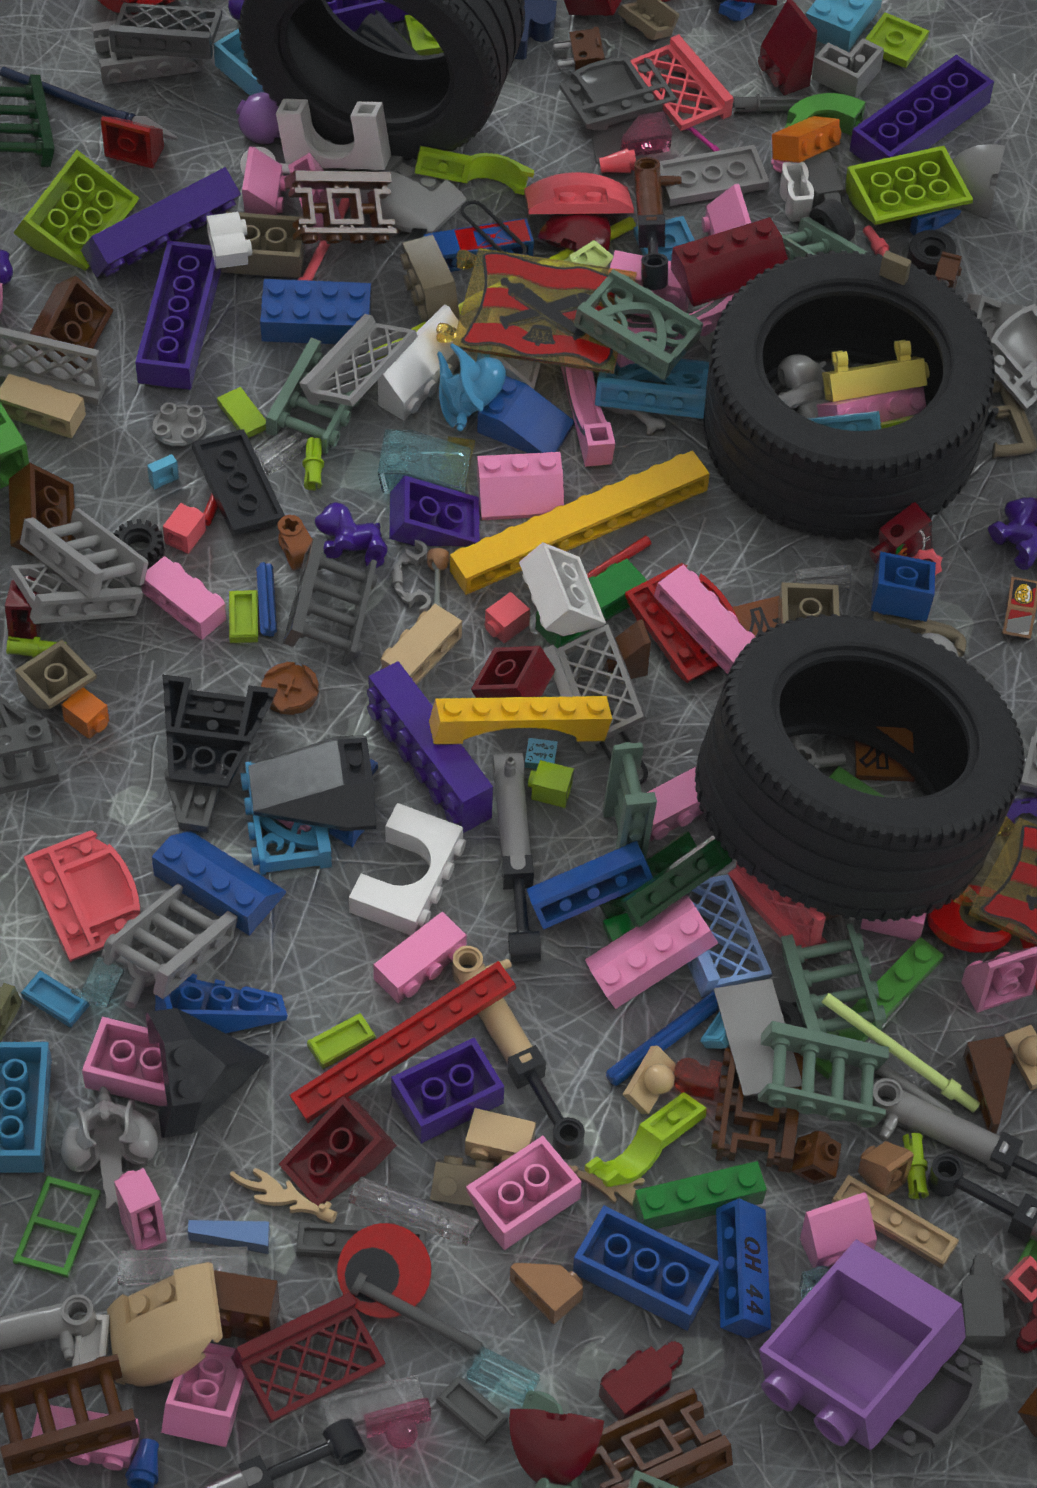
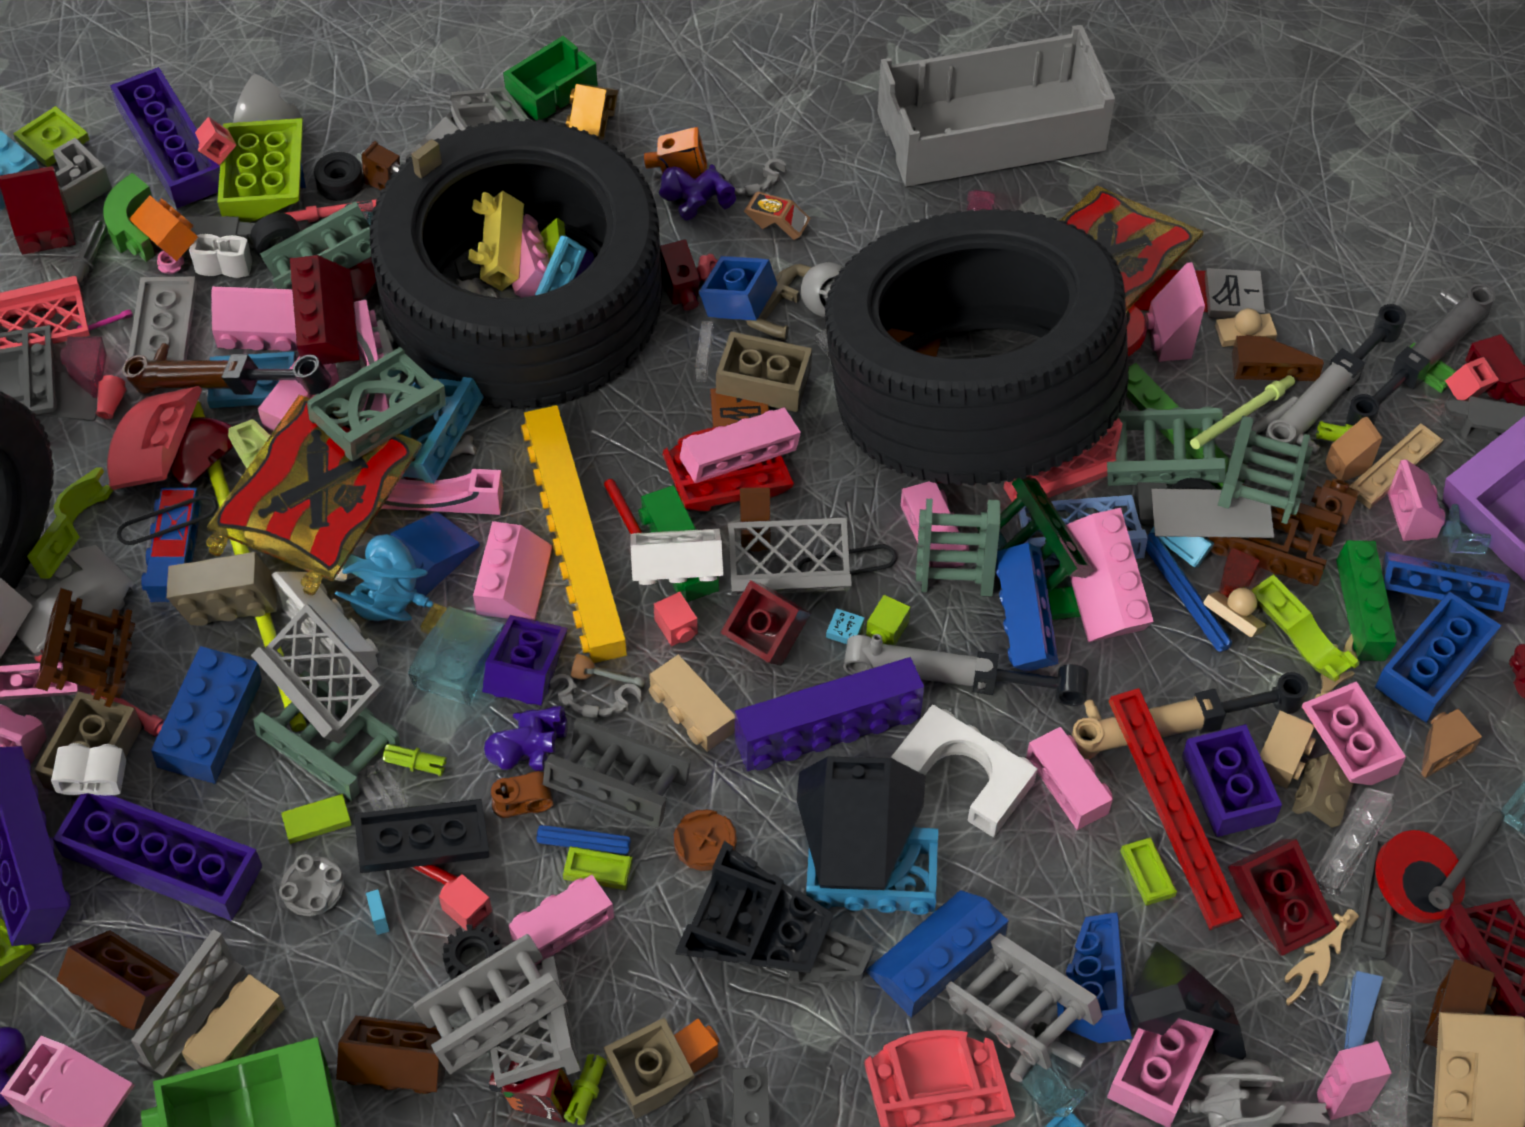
camera: 75 degrees left, 0 degrees up
yellow arch [429,696,612,744] -> none
none -> coral brick [195,117,236,165]

